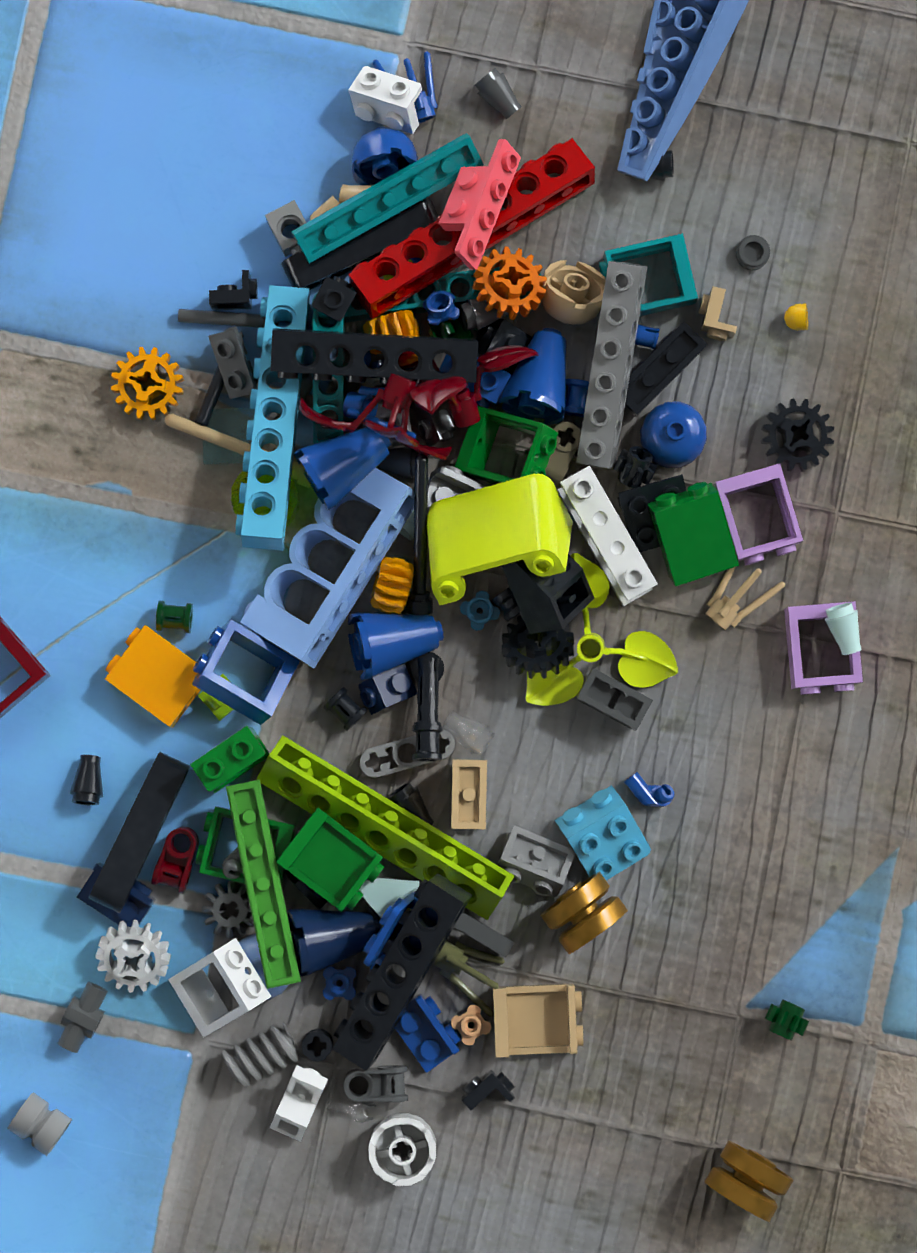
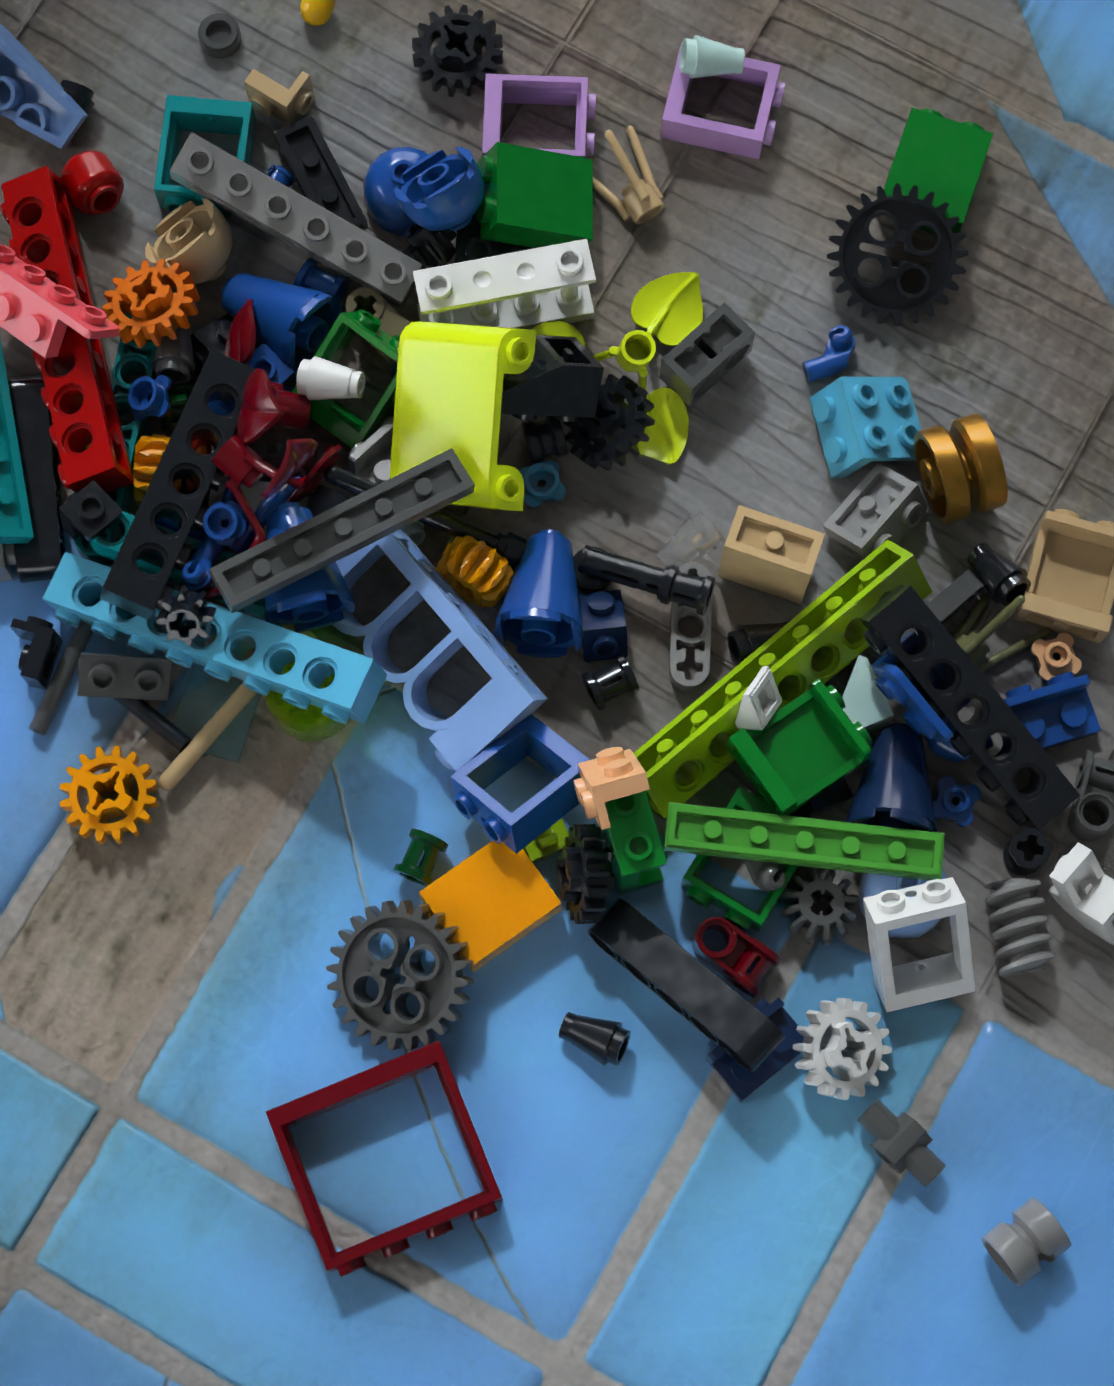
camera: 70 degrees left, 10 degrees down
none -> red head [60,150,124,215]
none -> black gear [156,585,216,646]
none -> blue arm [182,534,225,591]
none -> blue plate [203,501,247,546]
none -> dark grey plate [210,448,475,613]
none -> white cone [296,356,365,400]
none -> dark grey gear [326,900,474,1050]
none -> blue cylinder [394,147,484,231]
none -> black gear [556,824,615,924]
none -> light nougat bracket [573,747,650,830]
none -> white slope [735,666,782,731]
none -> black gear [827,183,968,326]
none -> green panel [883,107,994,234]
none -> black cone [967,543,1031,607]

